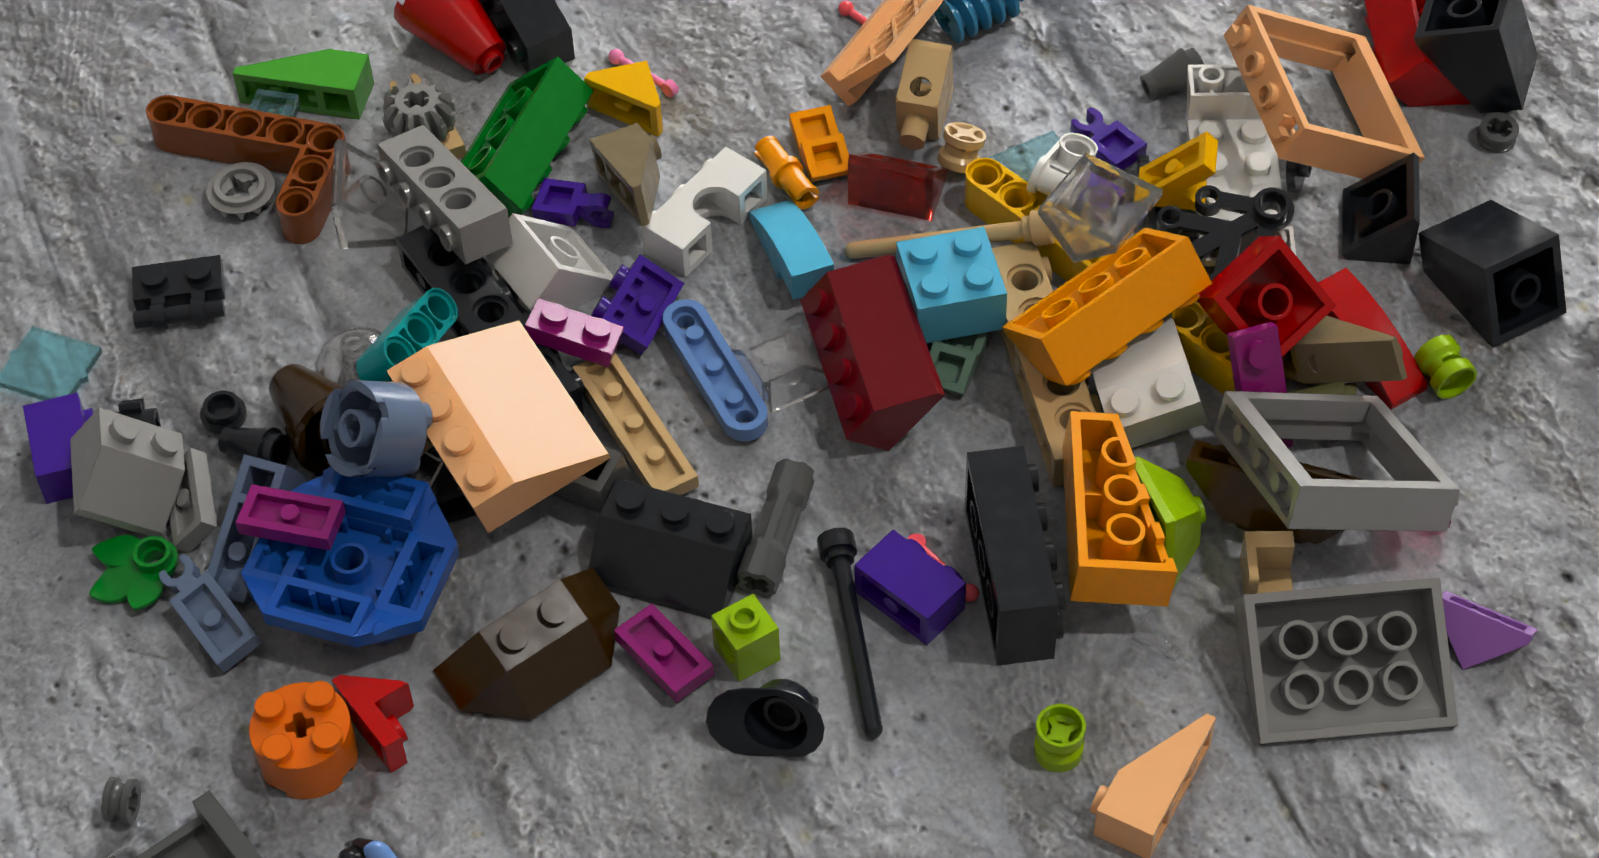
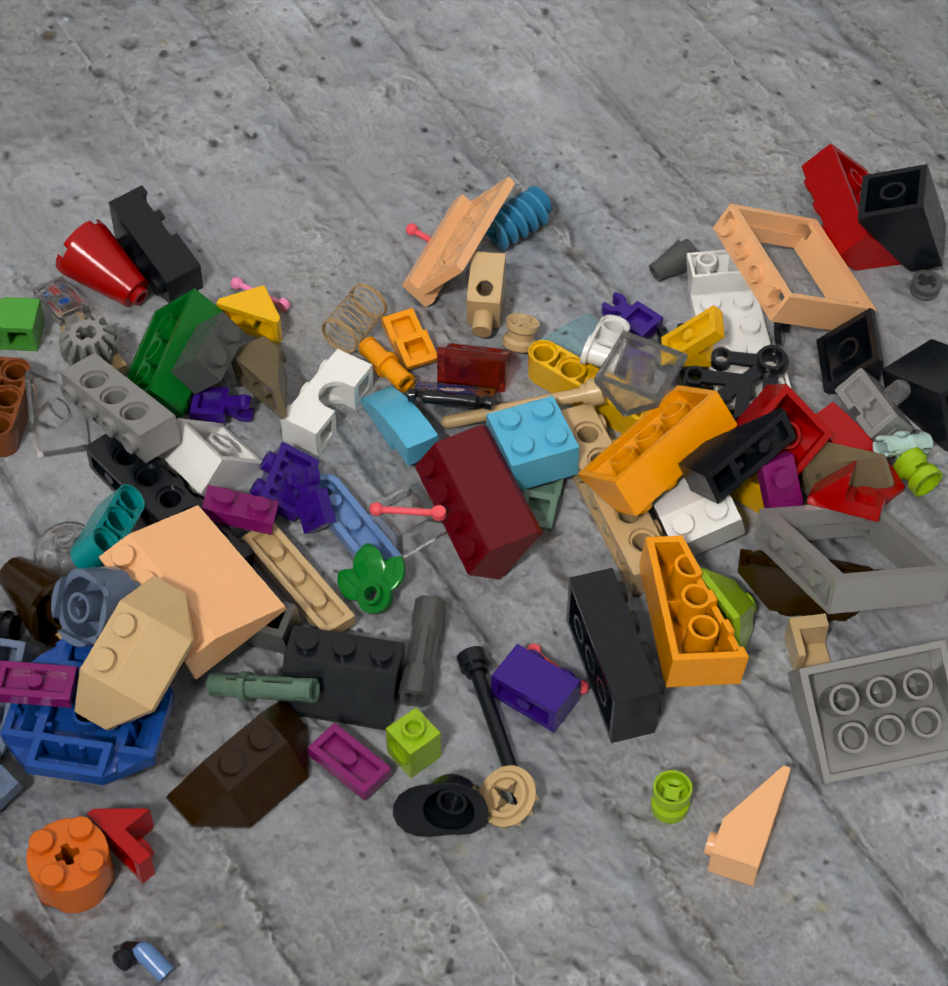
camera: 10 degrees left, 0 degrees up
none -> clear tile [32,276,91,326]
none -> tan wedge [74,576,195,731]
none -> dark grey brick [171,311,246,395]
none -> sand green pin [206,671,320,703]
none -> dark purple plate [292,466,337,534]
none -> tan piece [321,283,387,353]
none -> green plate [337,543,405,615]
none -> coral hinge [369,502,446,521]
none -> black piece [408,380,497,410]
none -> tan gear [480,765,539,829]
none -> black slope [678,408,797,504]
none -> red slope [806,461,887,522]
none -> light grey piece [835,368,915,442]
none -> light aqua pin [873,431,933,458]

